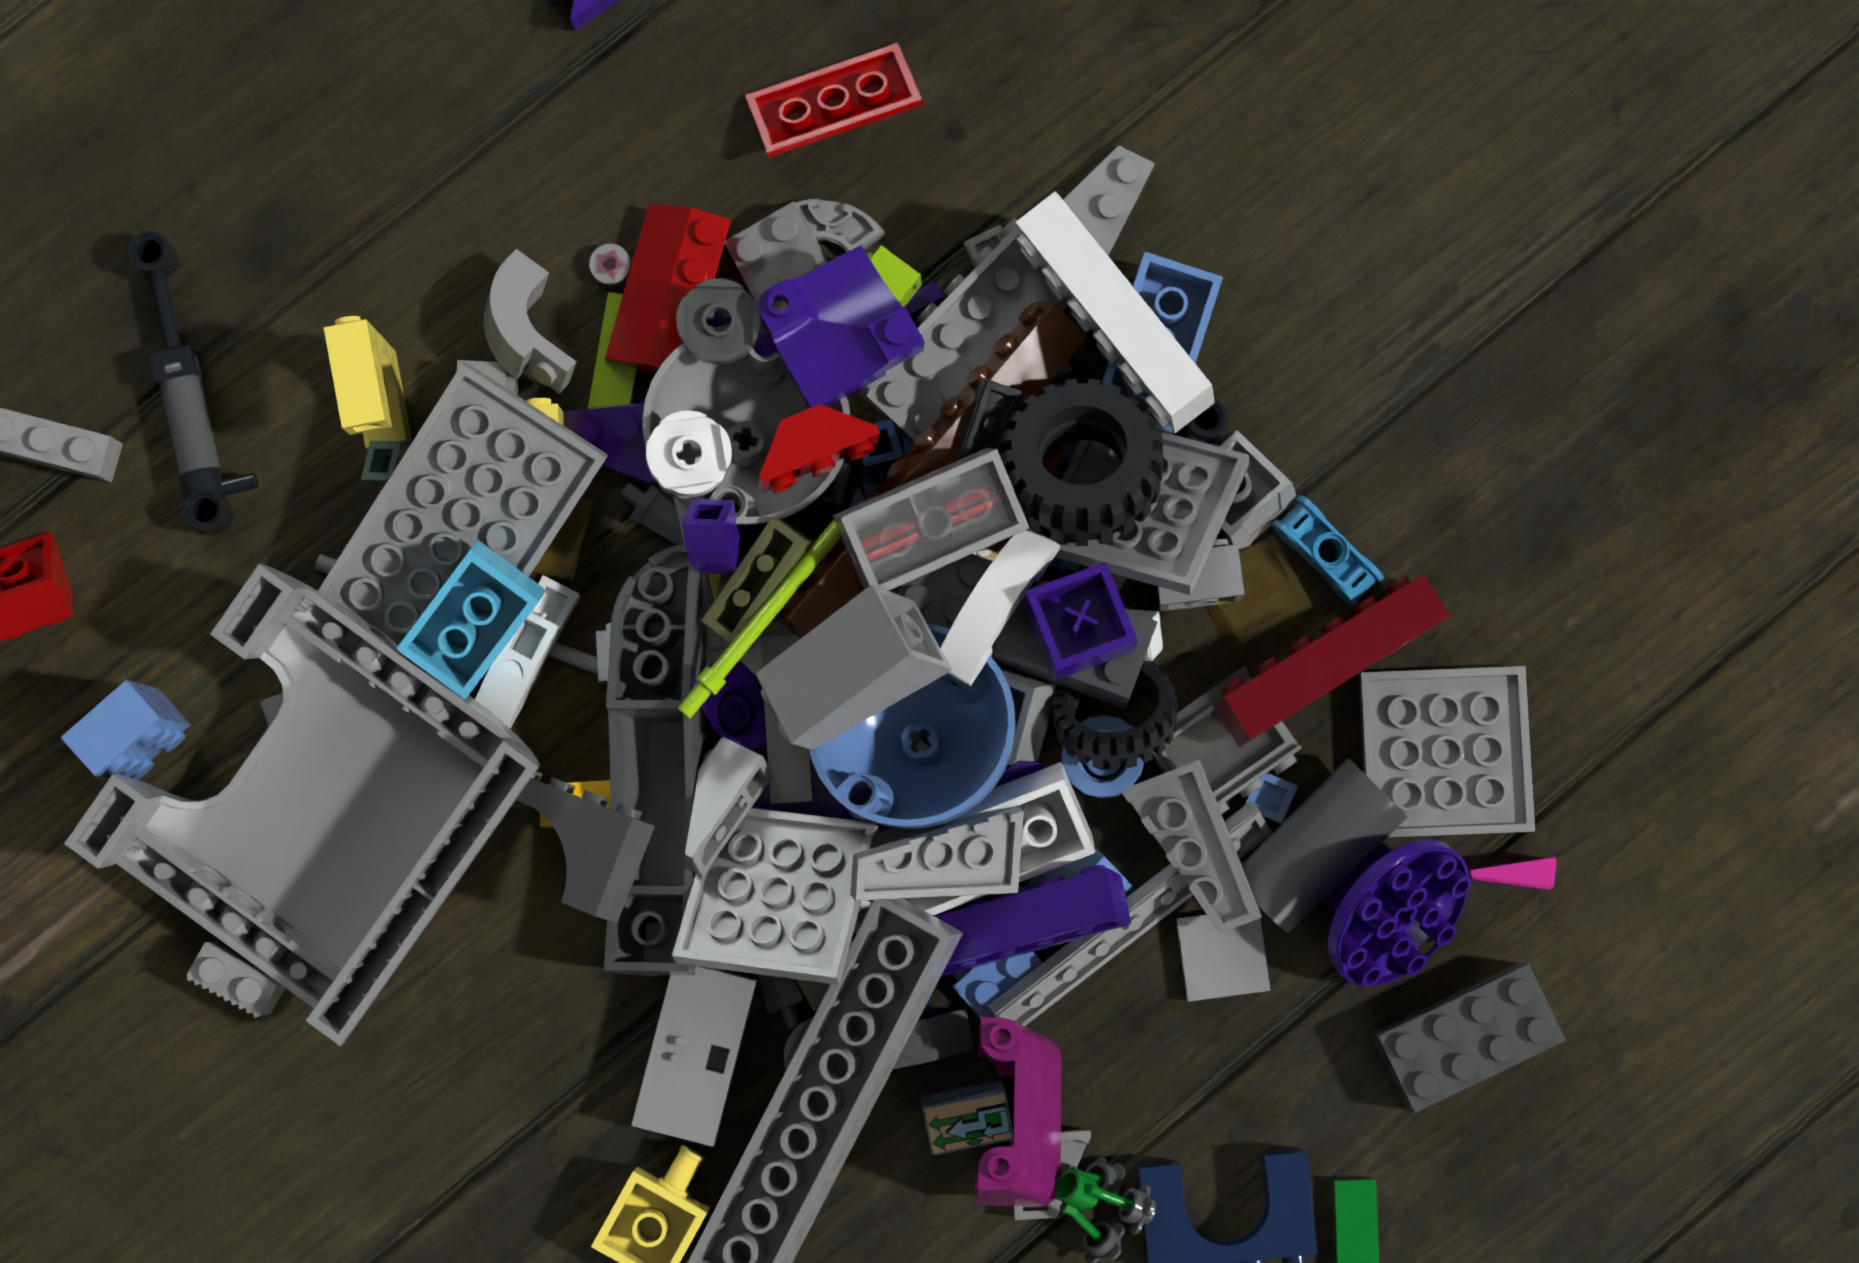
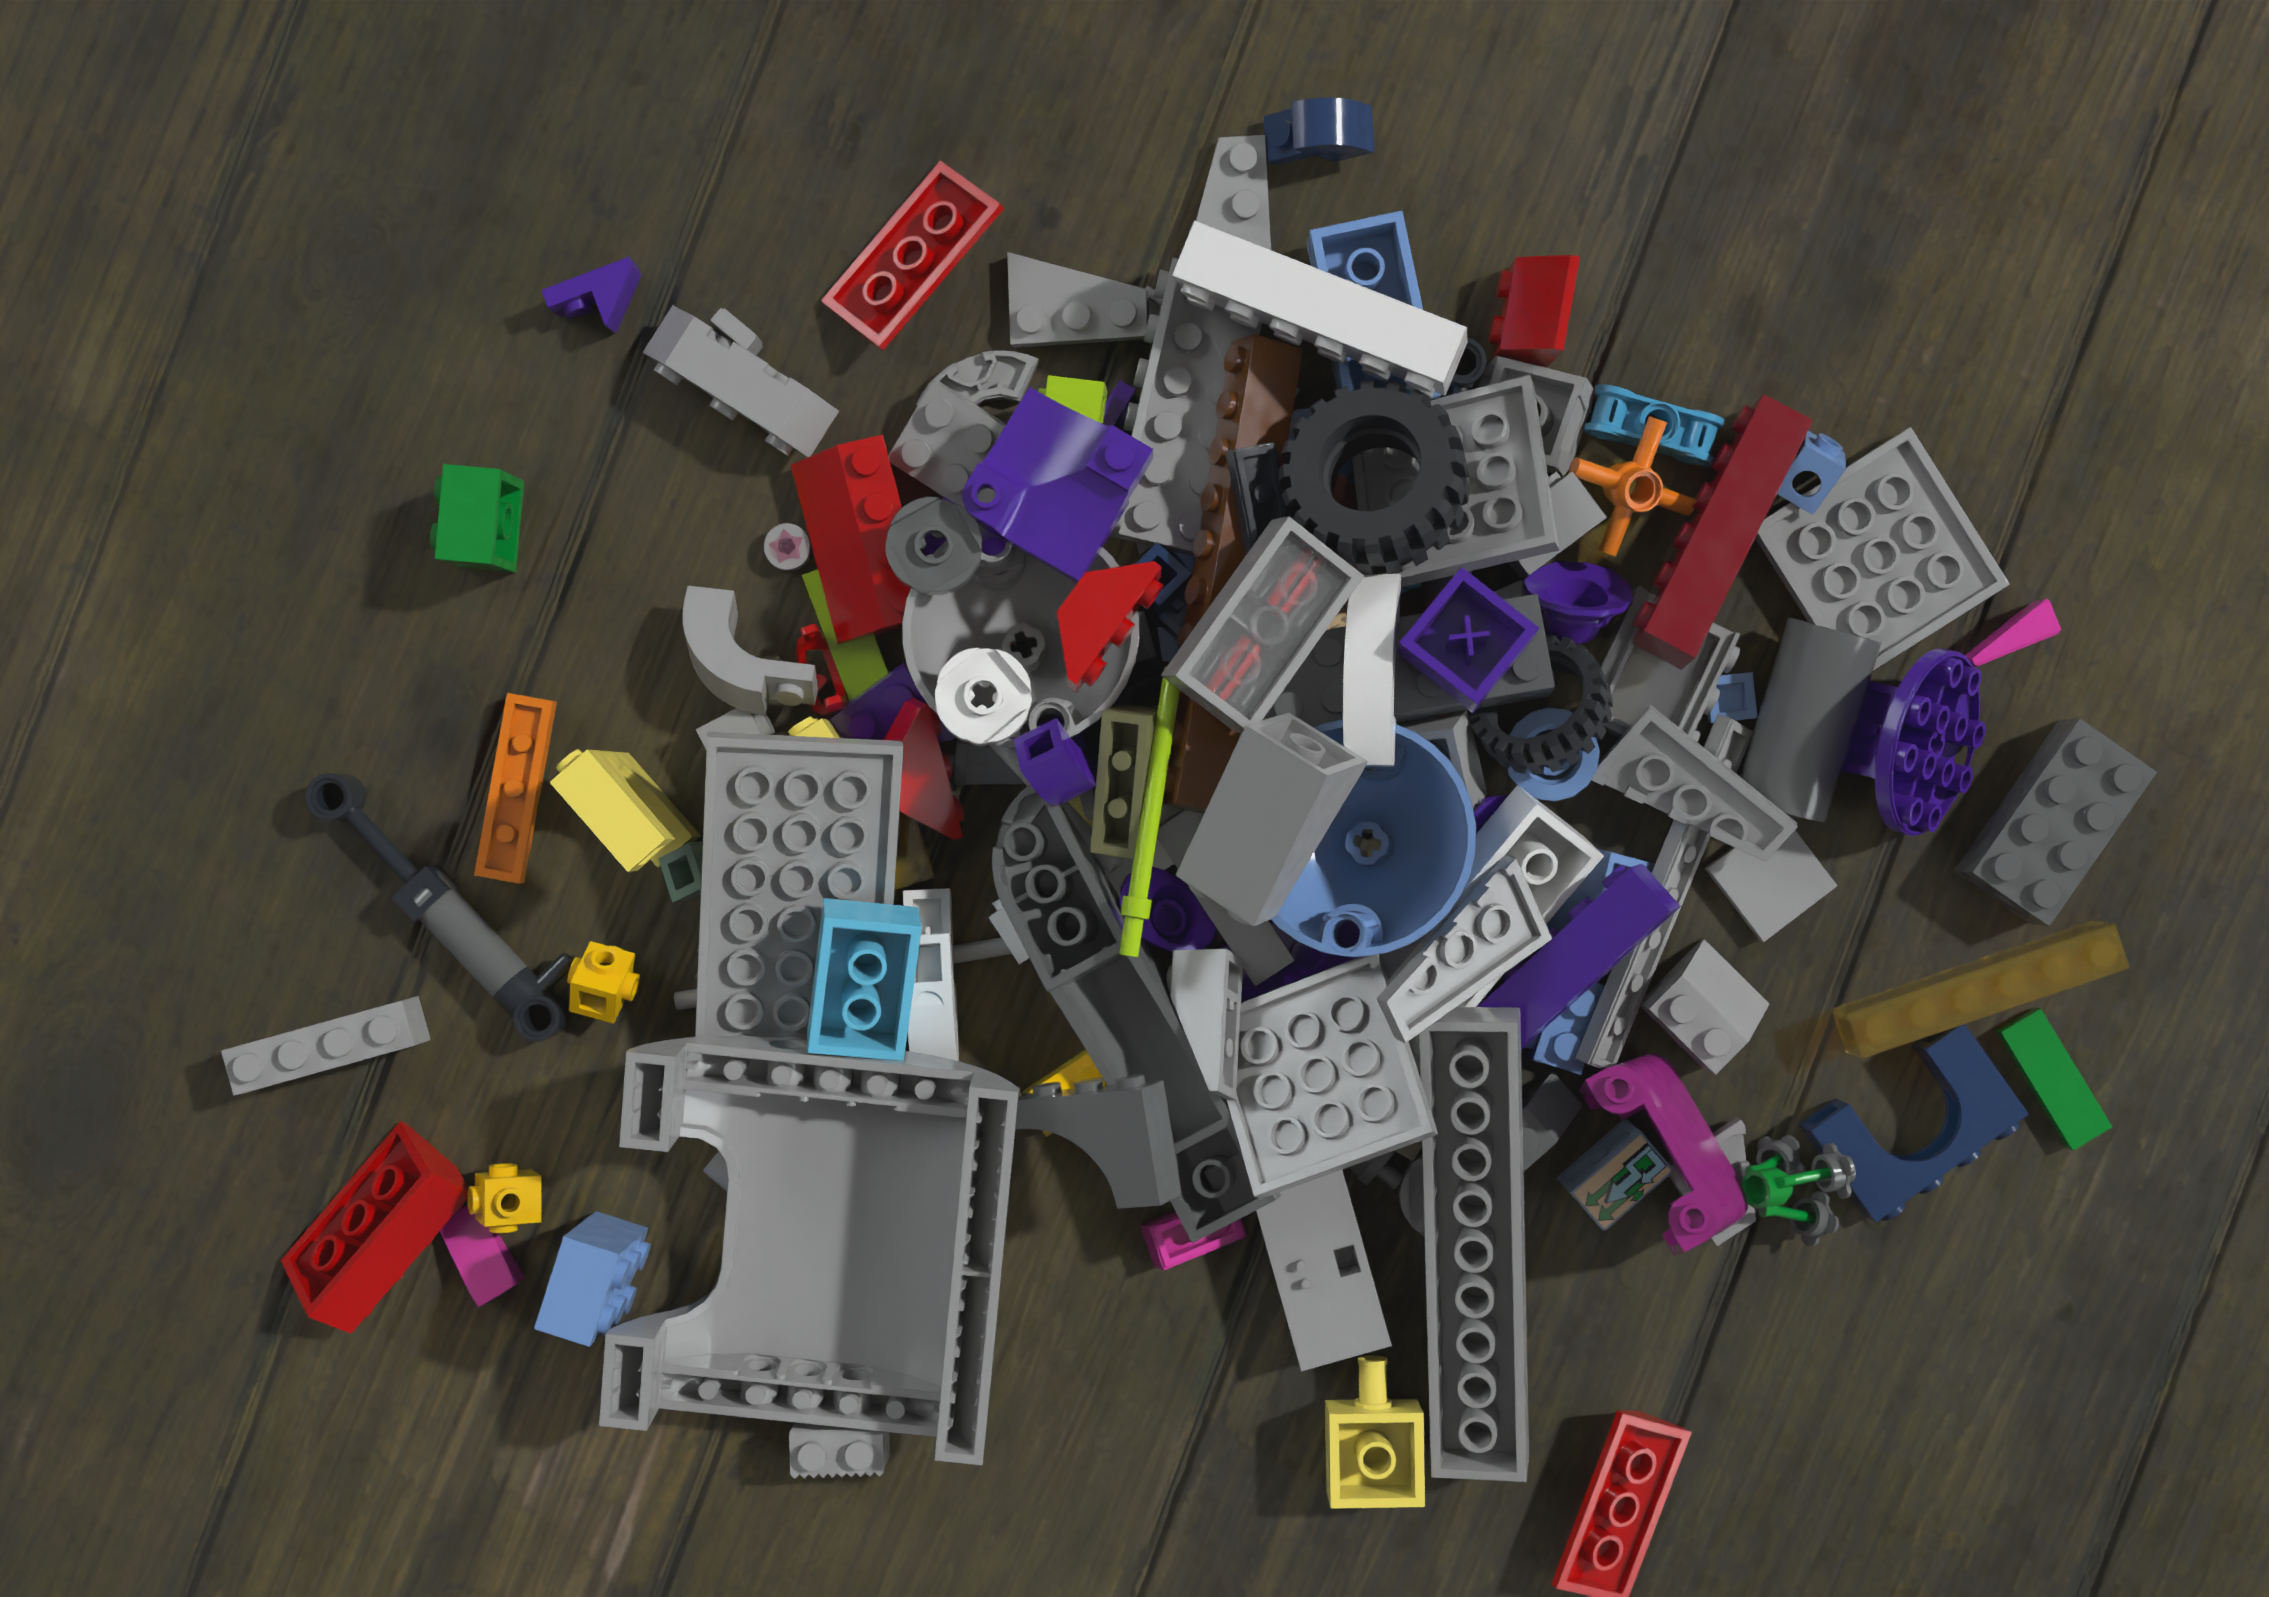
camera: 25 degrees left, 5 degrees up
none -> green brick [430,464,524,573]
none -> dark pink slope [440,1205,525,1307]
none -> yellow brick [467,1163,541,1233]
none -> orange plate [474,693,557,884]
none -> yellow brick [567,941,640,1024]
none -> light grey brick [643,305,839,457]
none -> light grey tile [710,308,764,355]
none -> red helmet [796,624,848,715]
none -> red slope [884,698,964,840]
none -> light grey wing [1007,252,1150,348]
none -> dark pink slope [1140,1211,1247,1270]
none -> dark blue brick [1264,97,1374,165]
none -> red slope [1488,255,1580,367]
none -> dark purple hat [1523,561,1634,644]
none -> orange bar [1569,417,1694,556]
none -> light grey slope [1640,939,1769,1075]
none -> medium blue bracket [1777,431,1846,515]
none -> clear yellow brick [1832,921,2130,1058]

